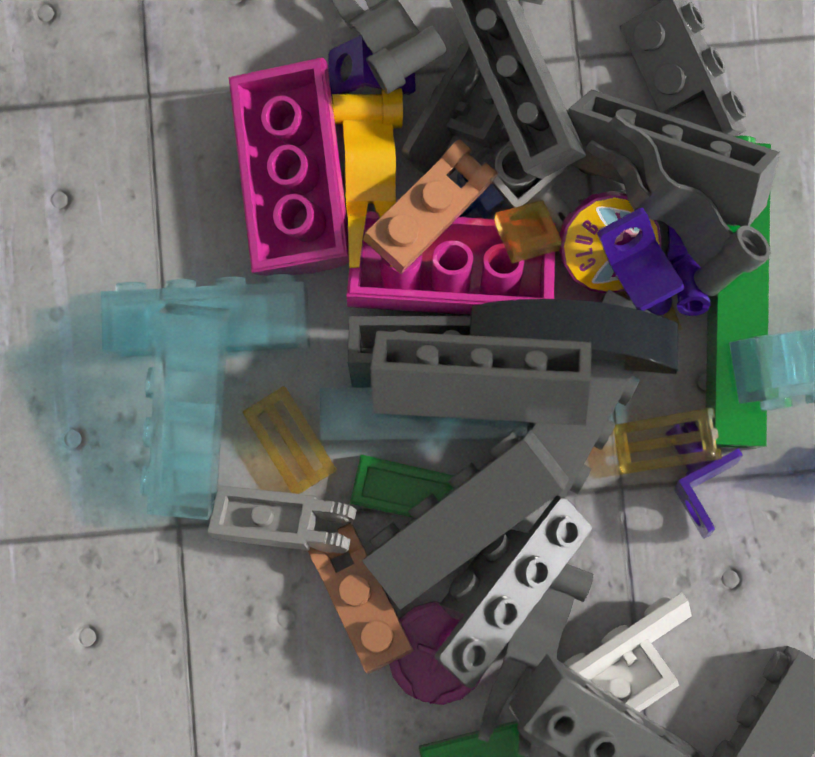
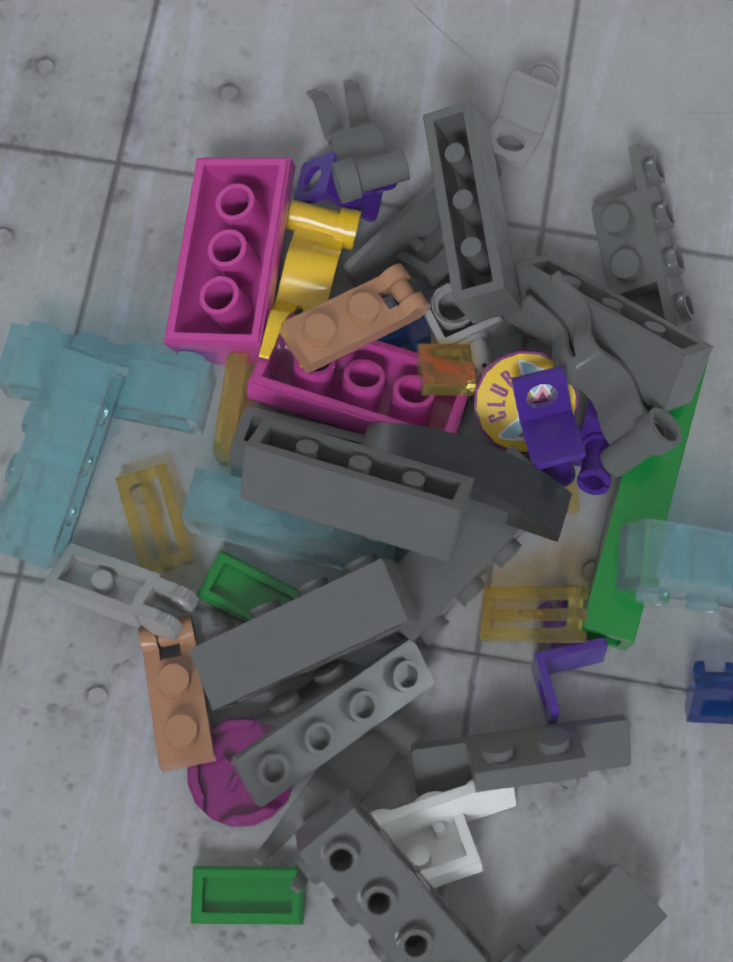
camera: 10 degrees right, 10 degrees down
none -> clear yellow tile [213,352,252,467]
none -> dark grey bracket [410,714,631,796]

